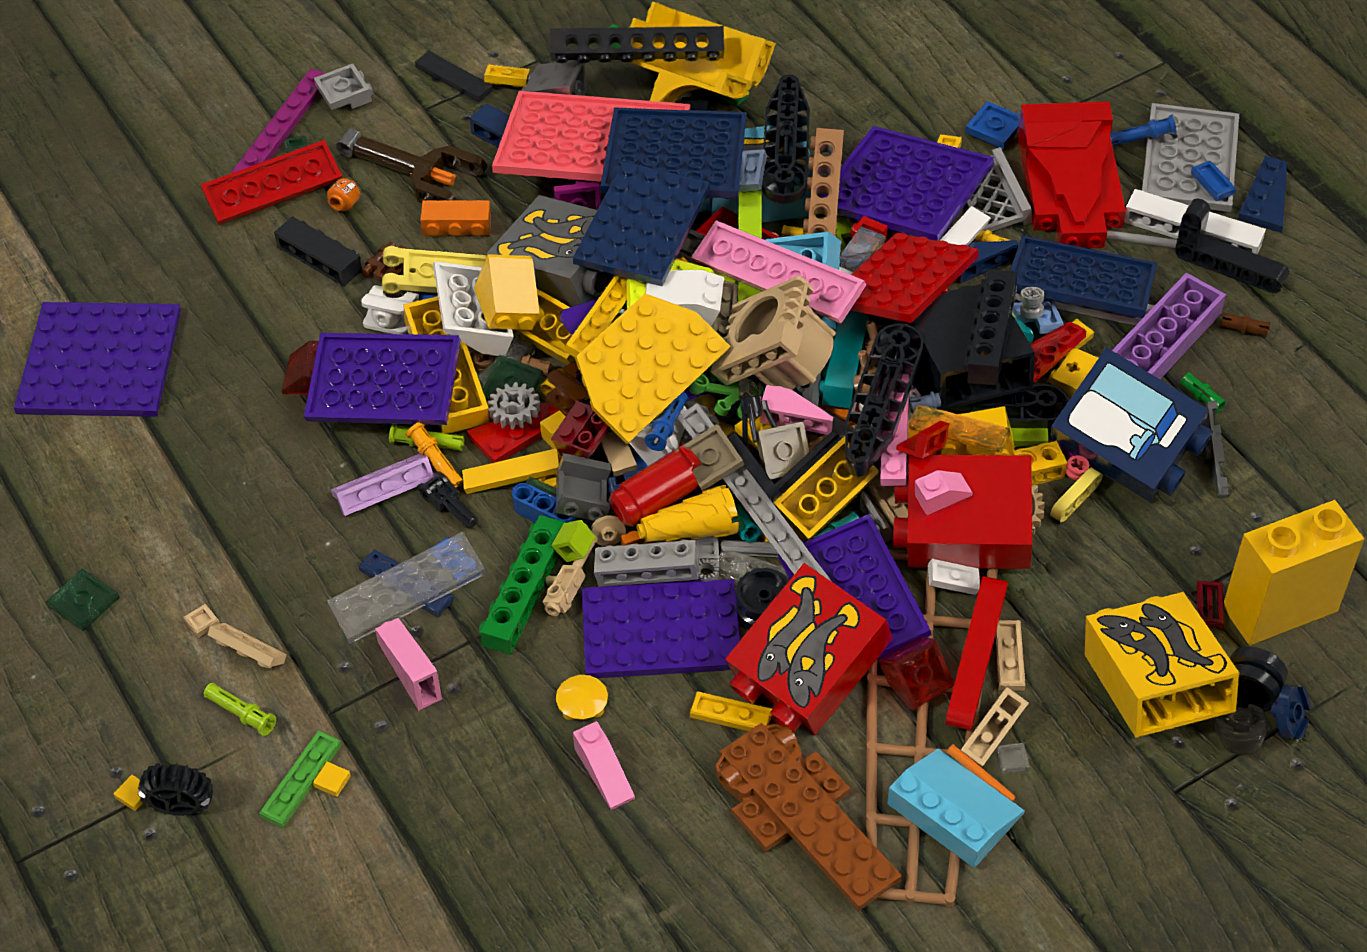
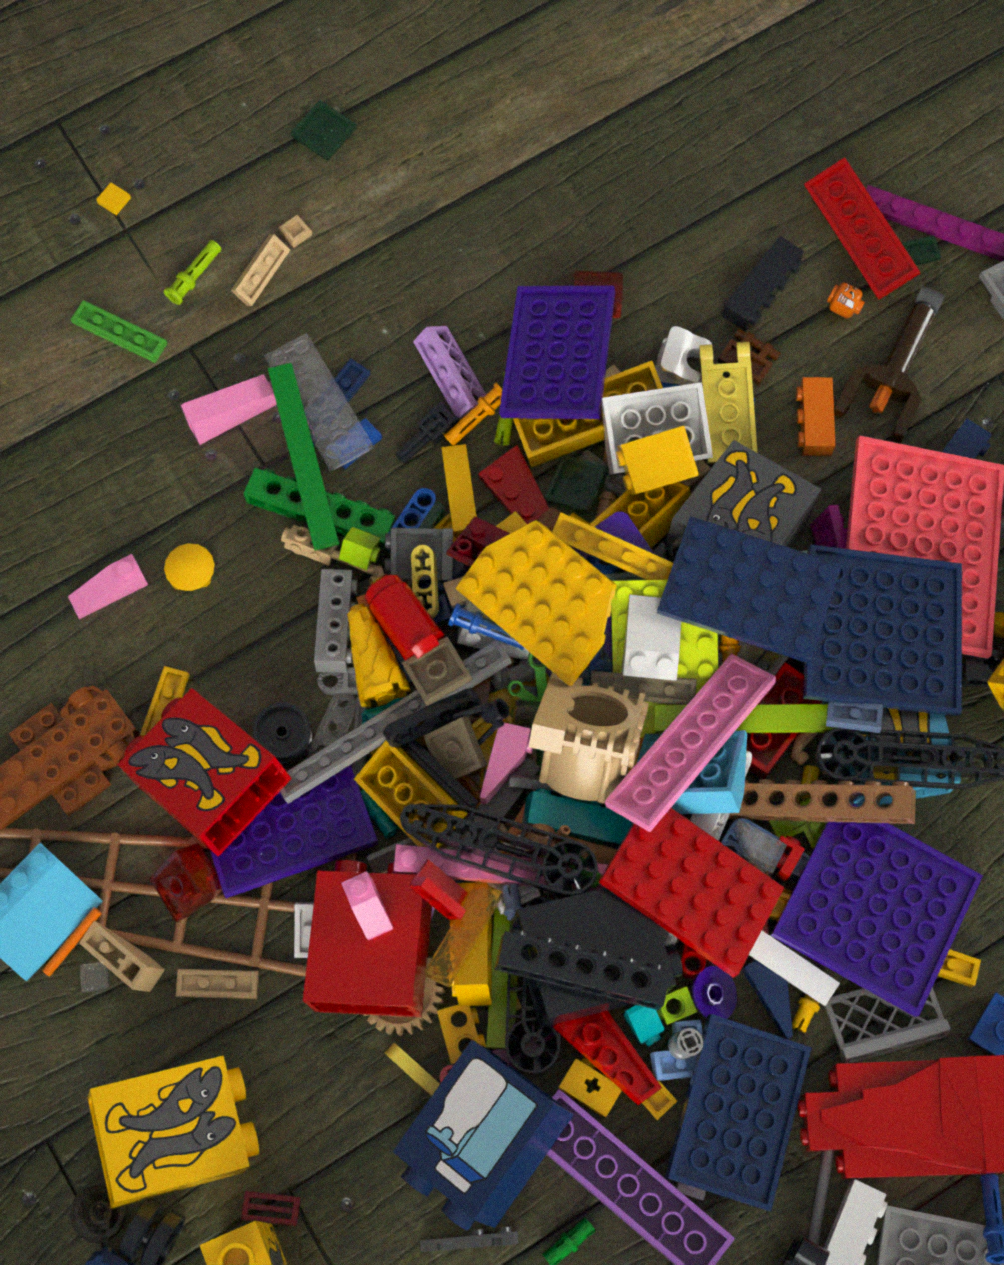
camera: 90 degrees right, 20 degrees up
dark purple plate [14,302,181,417] -> none
black gear [138,762,213,816] -> none
yellow tile [313,762,351,797] -> none
light grey gear [487,382,541,429] -> none
dark purple plate [582,579,740,678] -> none
red beam [945,576,1008,731] -> none
none -> green tile [268,363,339,551]
none -> light yellow beam [411,545,439,618]

